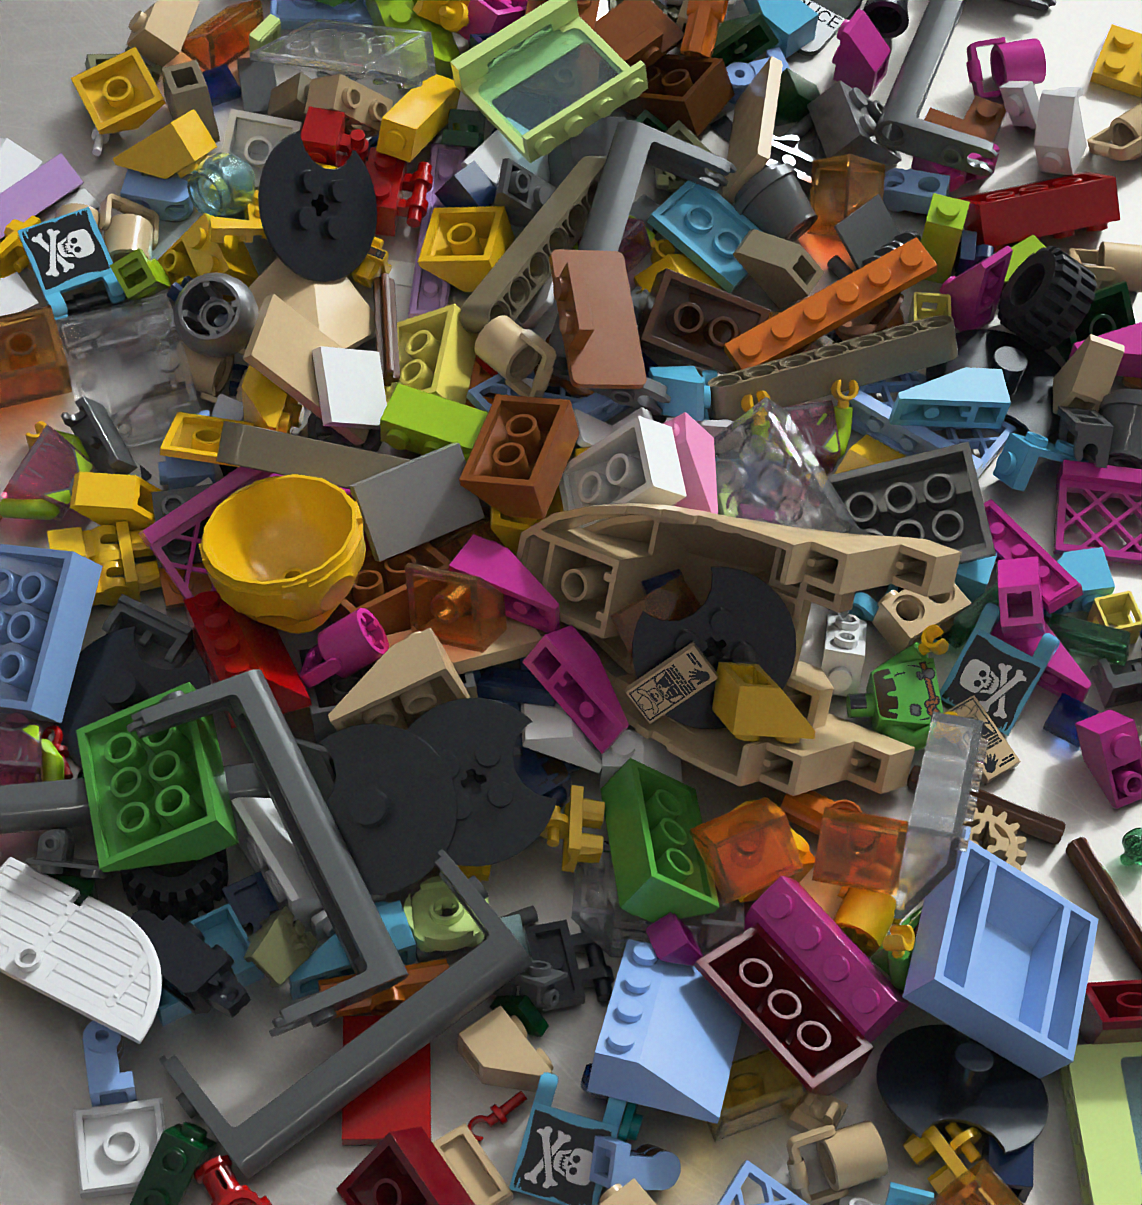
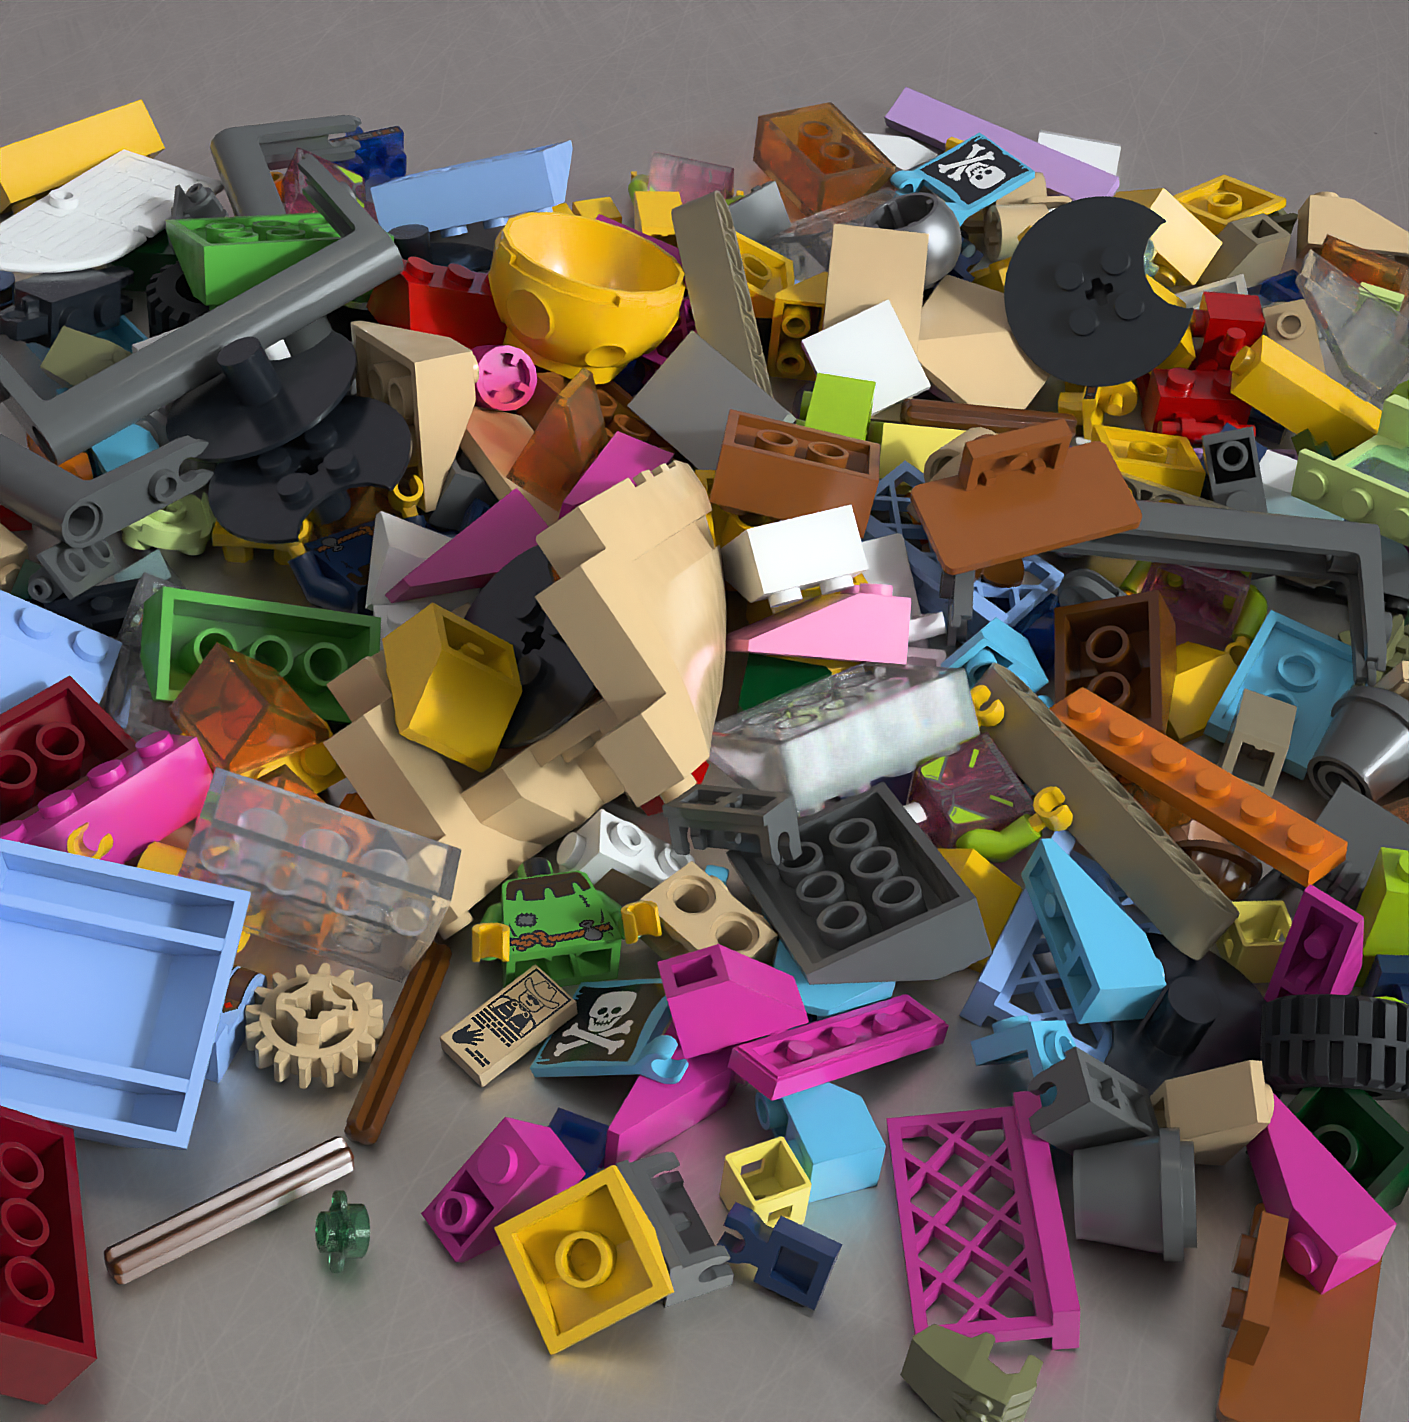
camera: 80 degrees right, 15 degrees down
lime leg [110,248,171,302] -> none
yellow hips [540,785,605,873] -> none
tan tile [625,641,718,724] -> none
magenta slope [646,912,703,966] -> none
clear green tile [1048,613,1131,666] -> none

